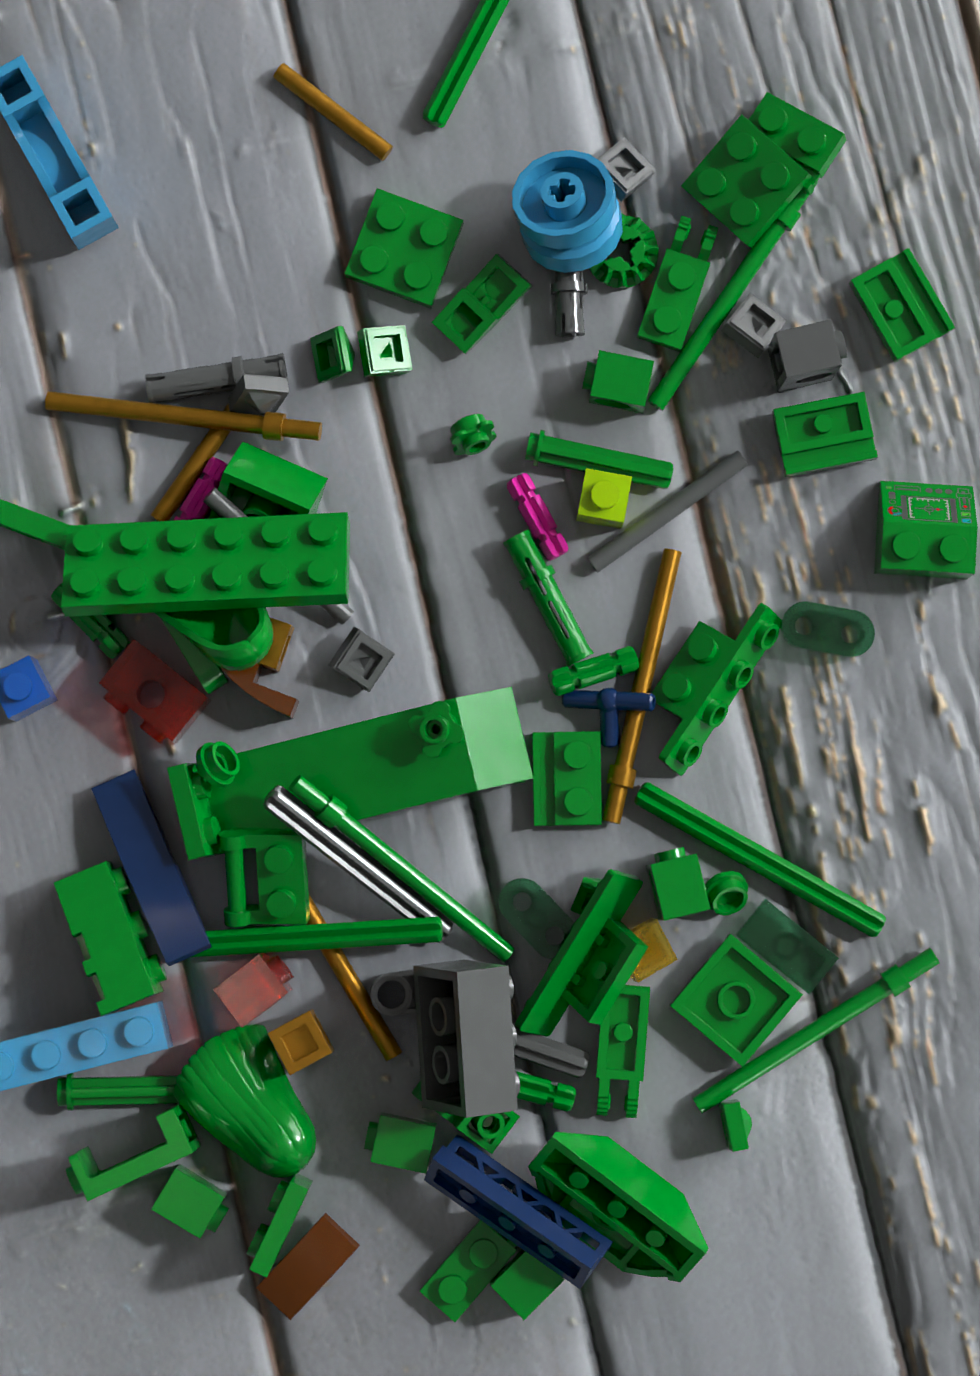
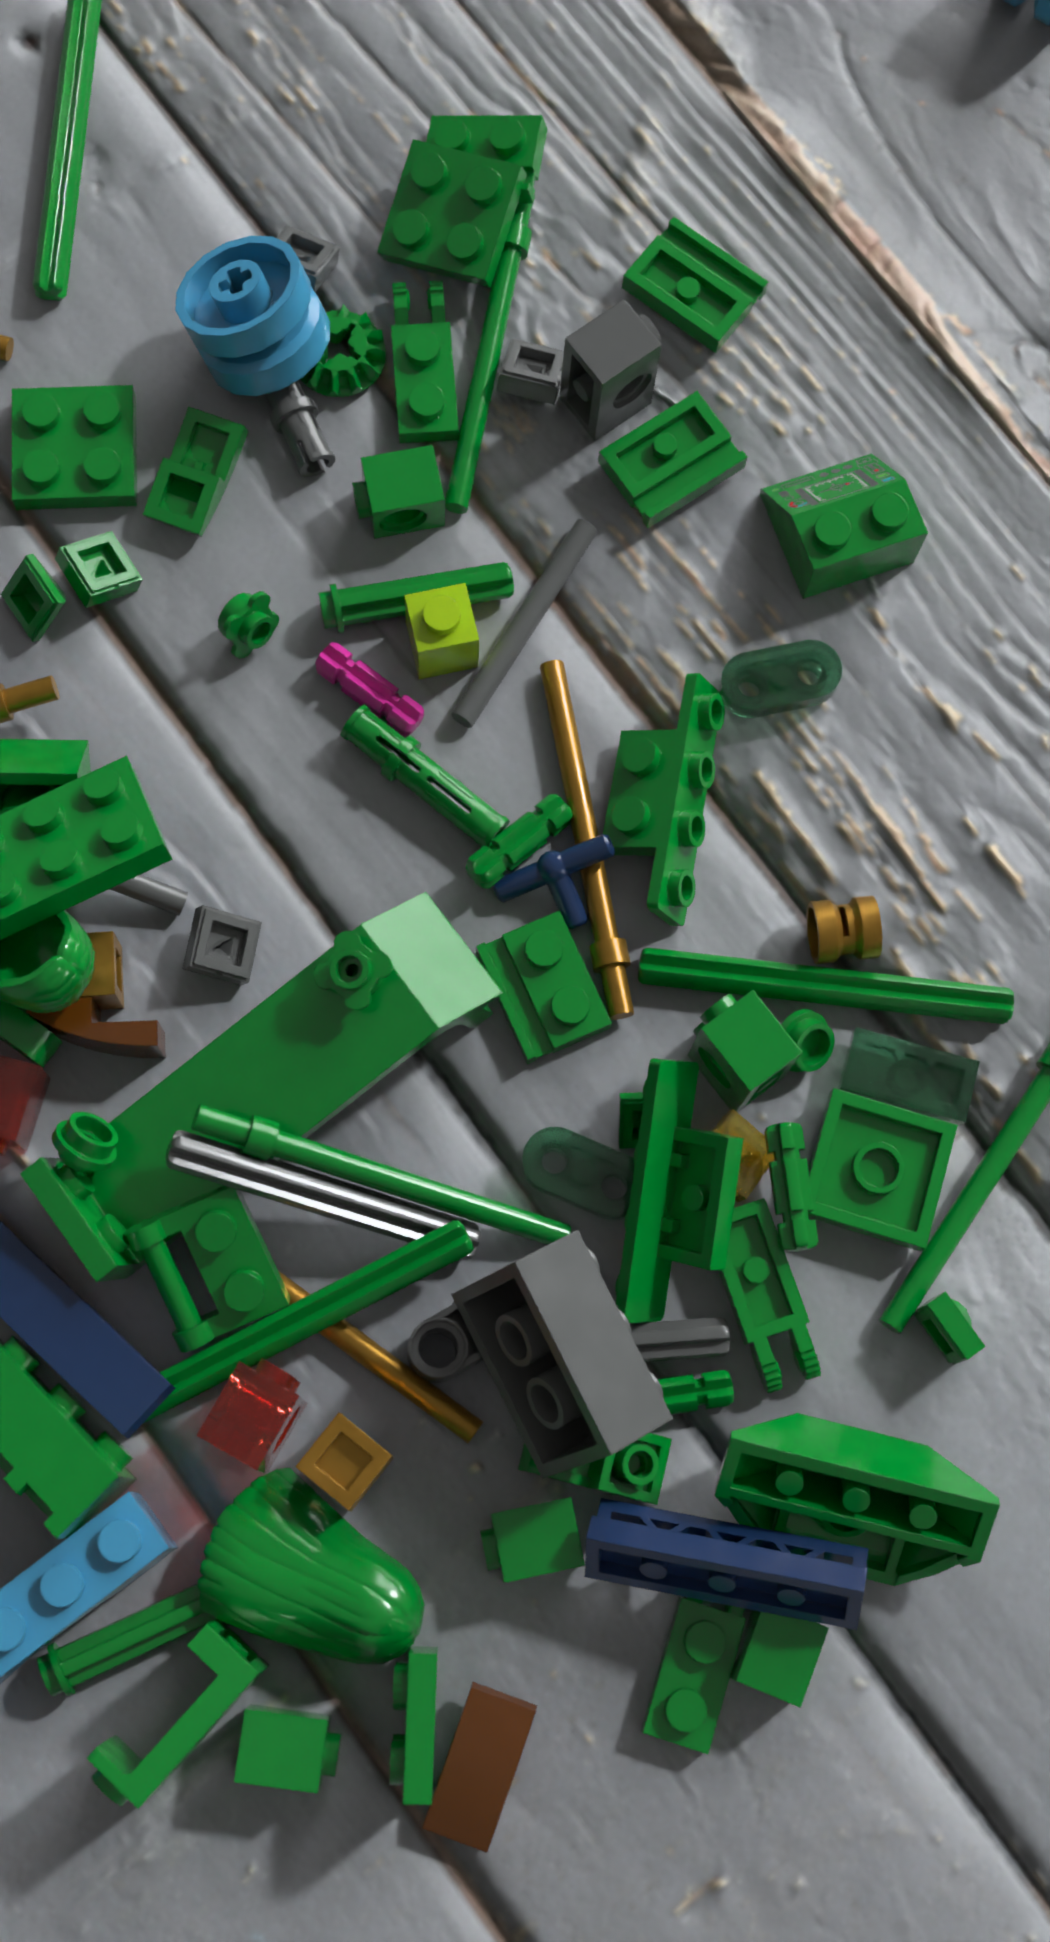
camera: 30 degrees left, 10 degrees down
none -> green axle [764,1122,819,1252]
none -> pearl gold wheel [806,895,883,964]

